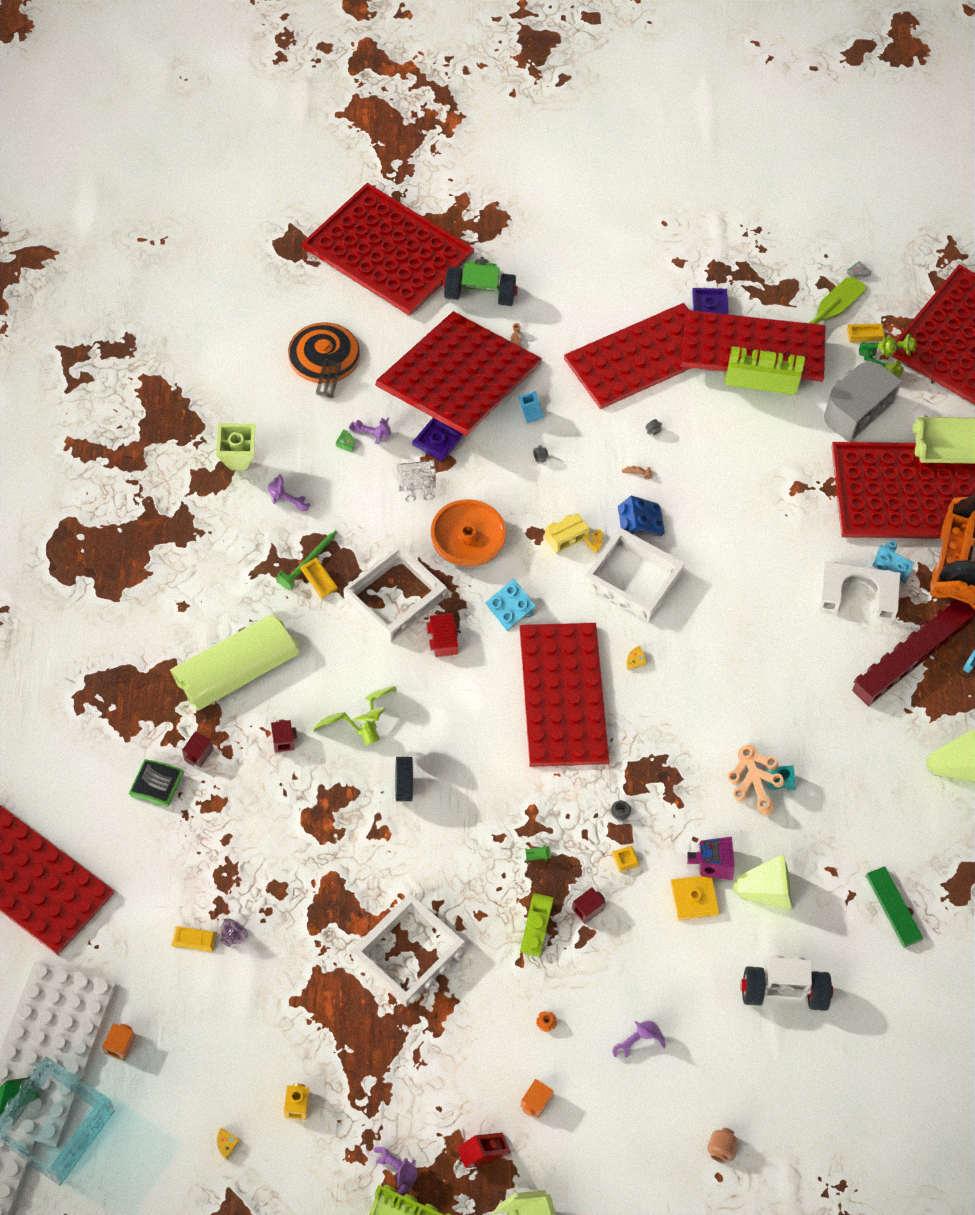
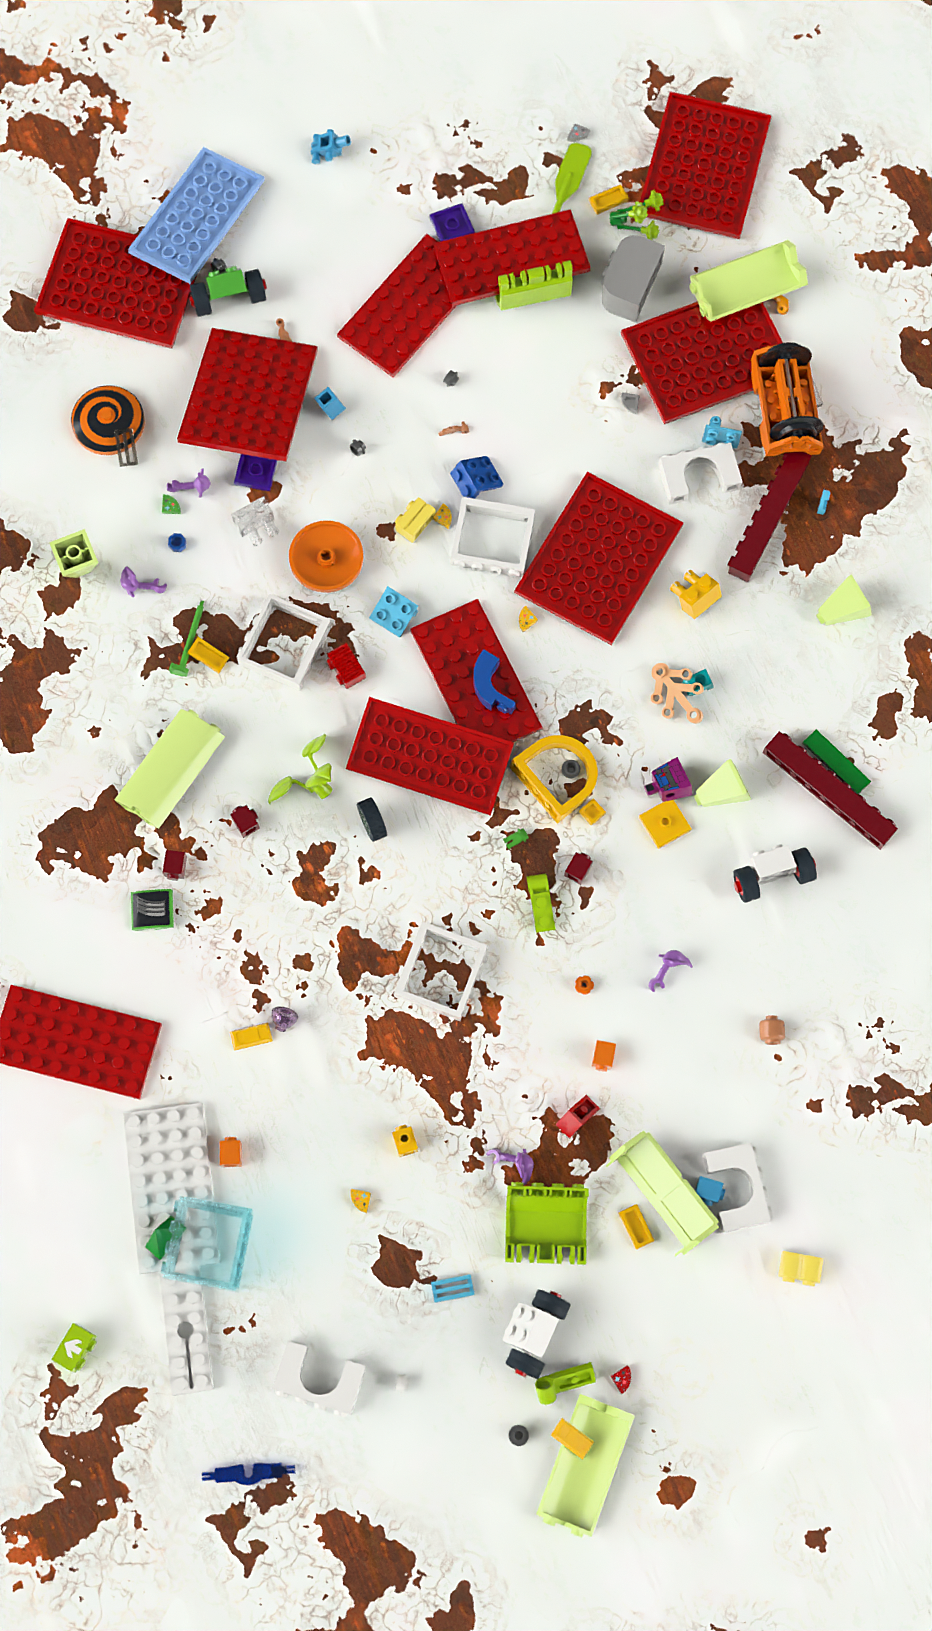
camera: 20 degrees left, 15 degrees up
none -> light blue plate [128,147,264,284]
none -> blue tile [168,533,187,552]
none -> dark azure piece [311,129,351,164]
none -> red plate [345,697,514,816]
none -> blue arch [473,649,516,714]
none -> yellow window [509,735,598,824]
none -> red plate [514,471,684,646]
none -> light grey tile [621,393,640,414]
none -> yellow brick [670,570,722,619]
none -> dark red brick [762,731,898,850]

